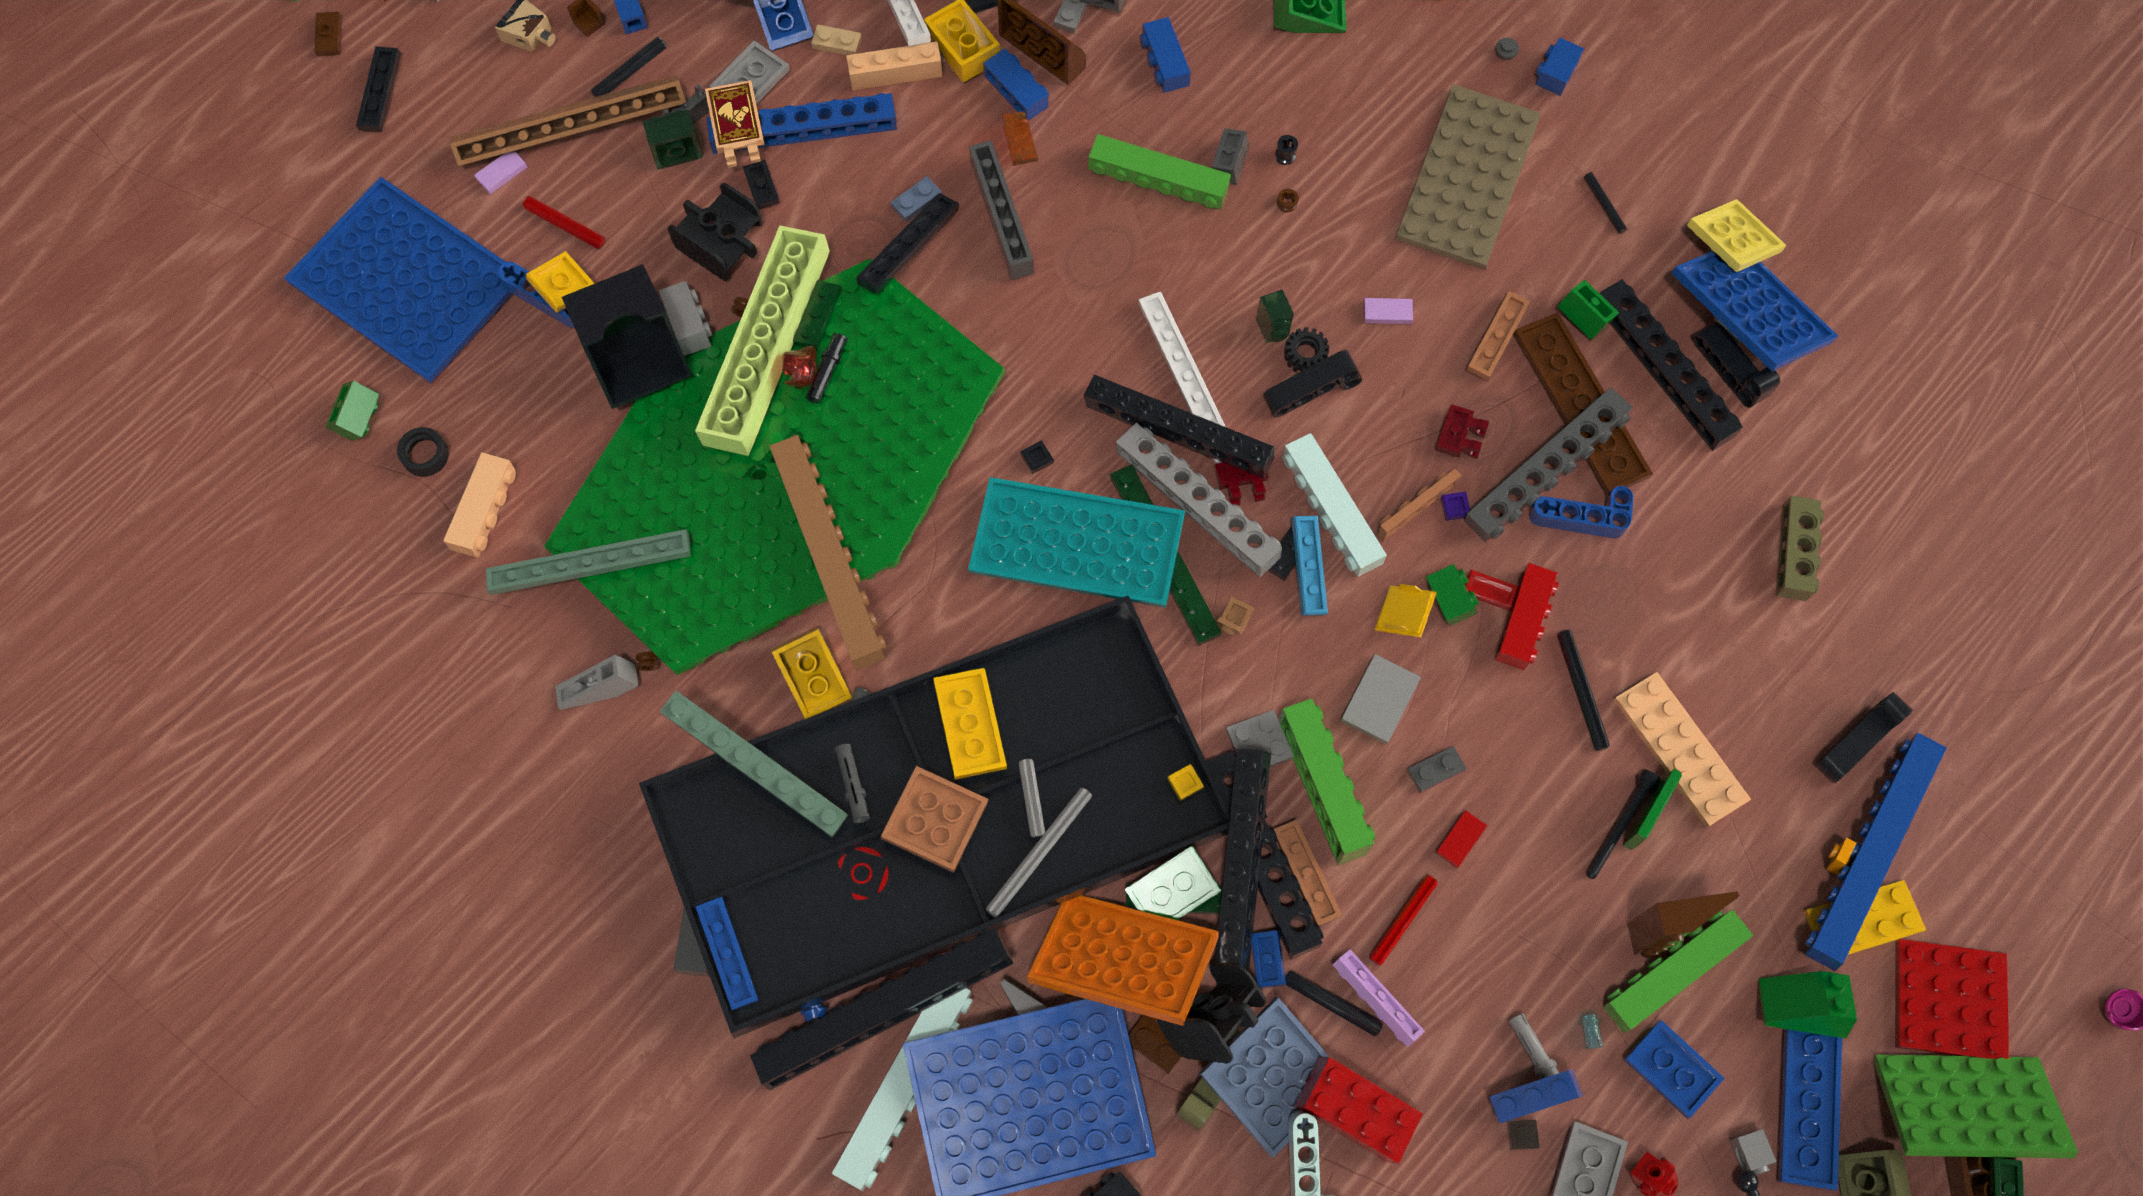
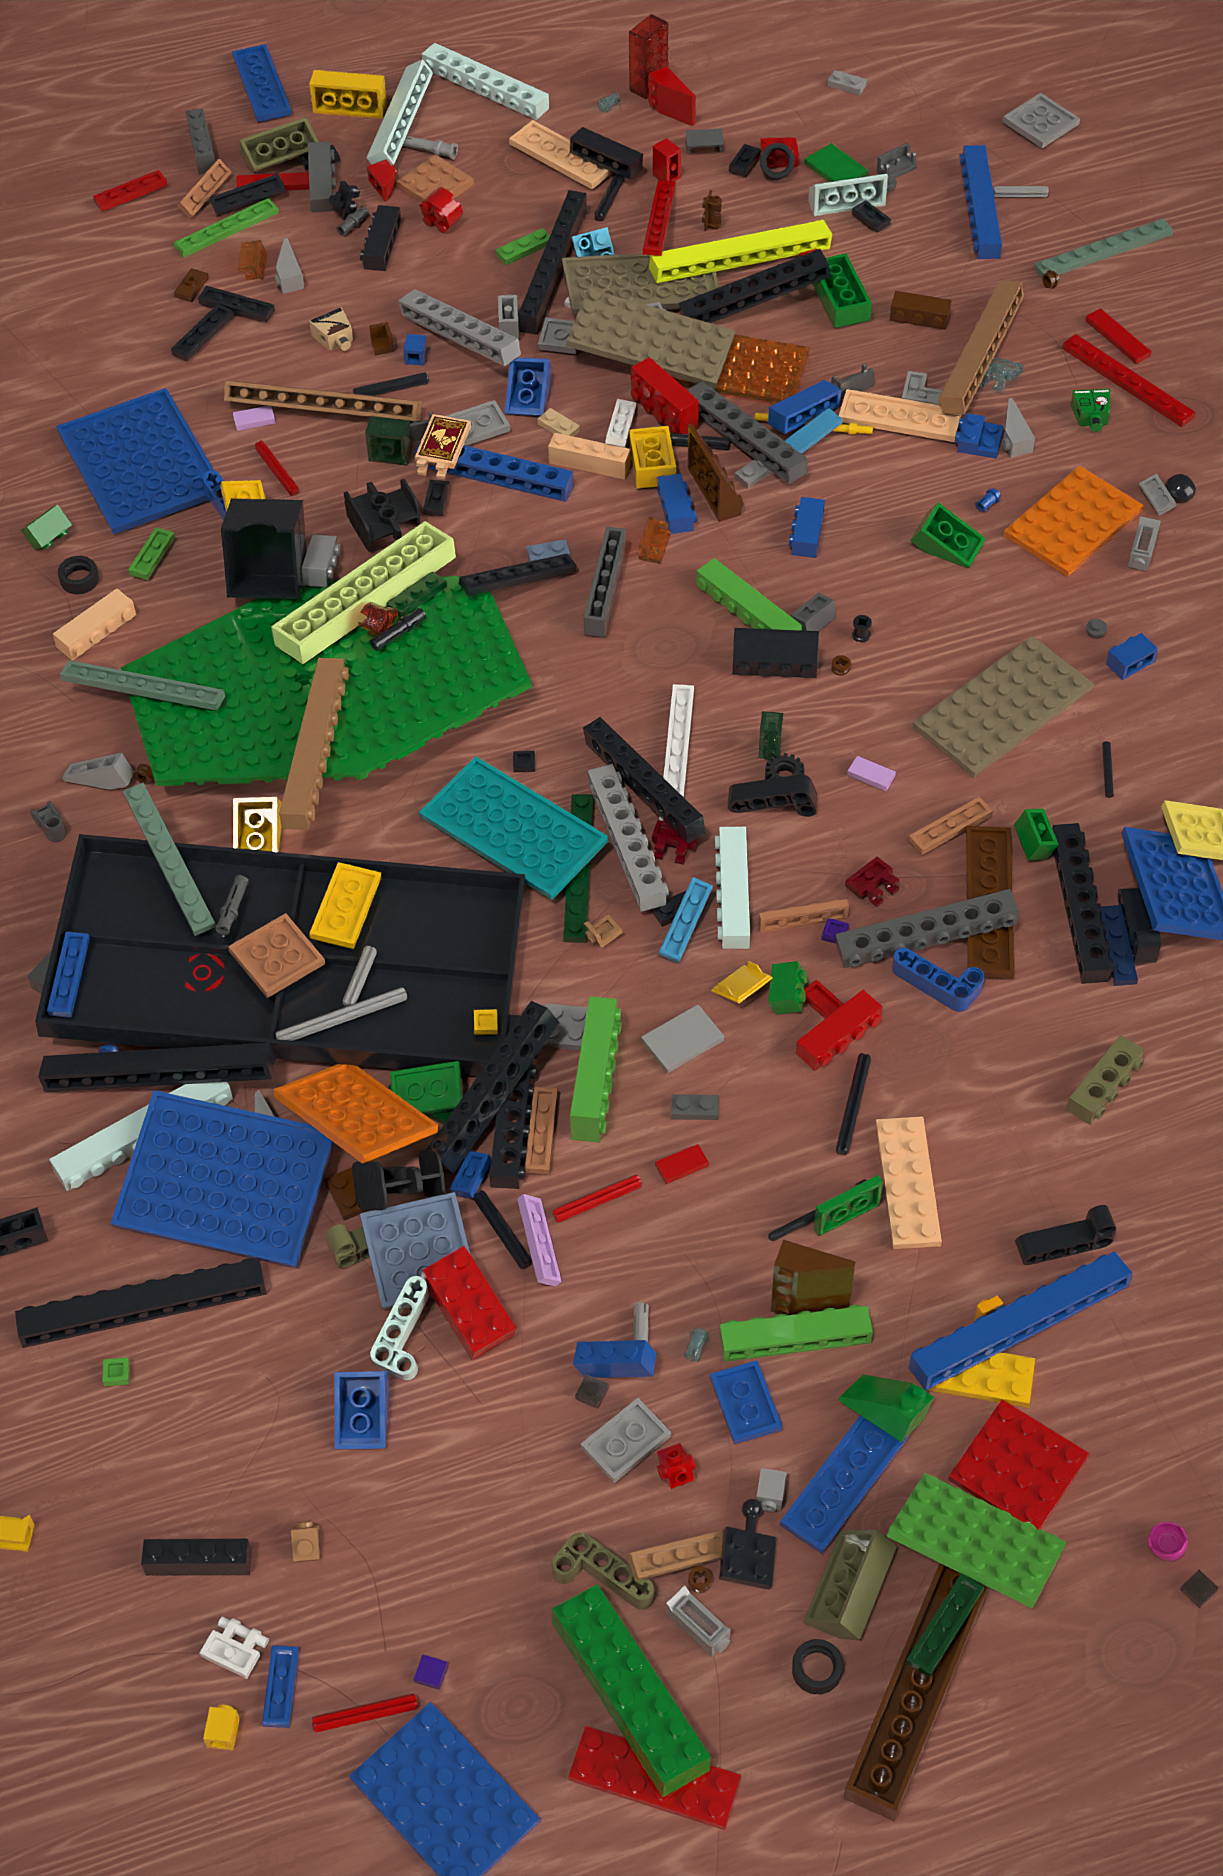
camera: 30 degrees right, 15 degrees down
none -> dark grey piece [30,801,66,842]
none -> bright green plate [128,527,175,580]
none -> black plate [198,285,275,322]
none -> black slope [732,628,819,678]
none -> dark blue plate [1100,905,1138,986]

